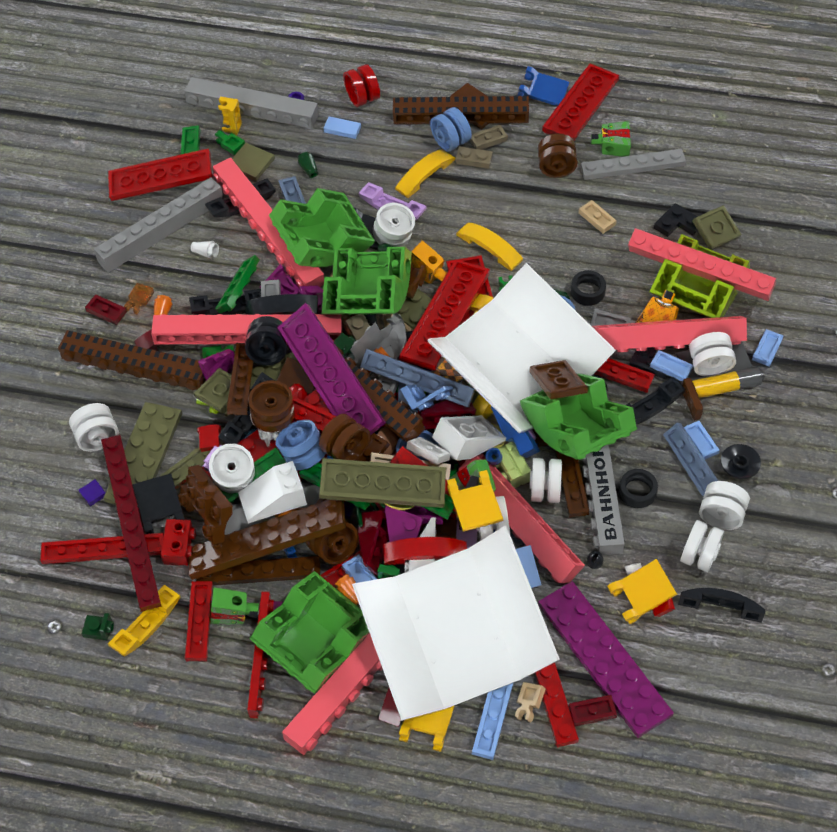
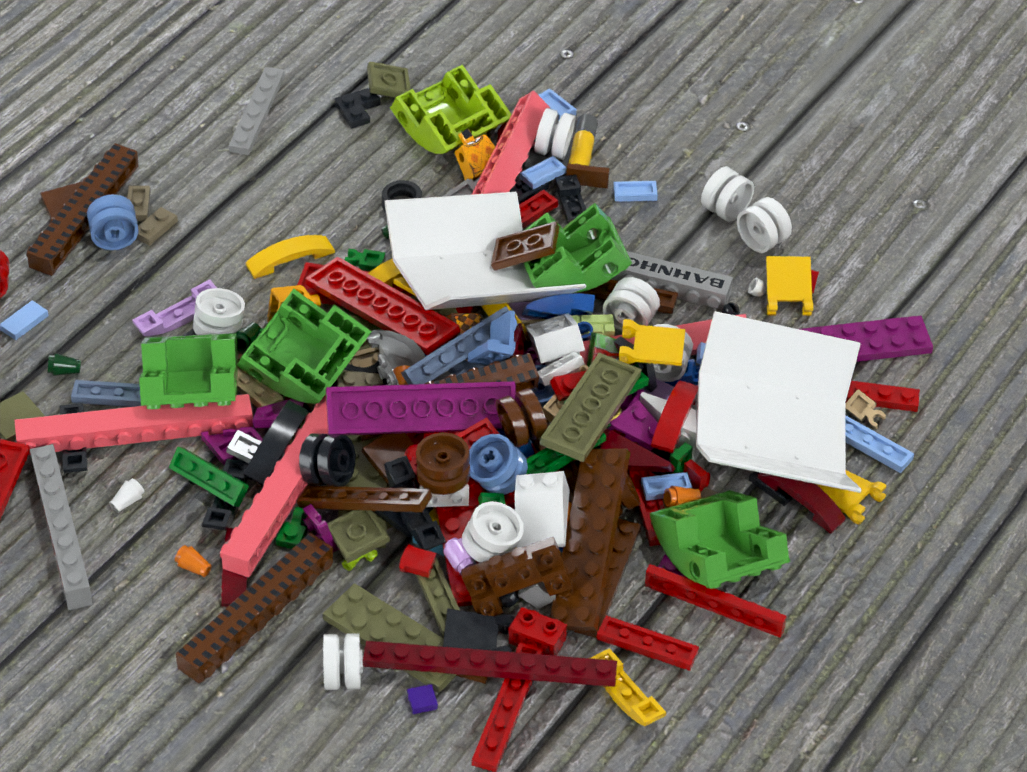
camera: 70 degrees left, 10 degrees down
dark green bracket [81,613,114,641] -> none
dark red plate [85,294,127,325] -> none
clear orange plate [124,283,154,315] -> none
bright green torso [210,588,259,624] -> none
coral brick [282,633,383,755] -> none
yellow slope [395,149,455,198] -> none
blue flag [517,66,570,106] -> none
reddish brown wheel [538,134,578,178] -> none
red plate [542,63,619,141] -> none
dark red plate [569,695,617,727] -> none
tan plate [579,200,617,234] -> none
bright green torso [591,121,631,157] -> none
black tyre [619,469,658,508] -> none
coral brick [628,228,776,301] -> none
sand blue plate [663,423,718,496] -> none
black slope [678,588,765,623] -> none
black dish [721,444,761,479] -> none

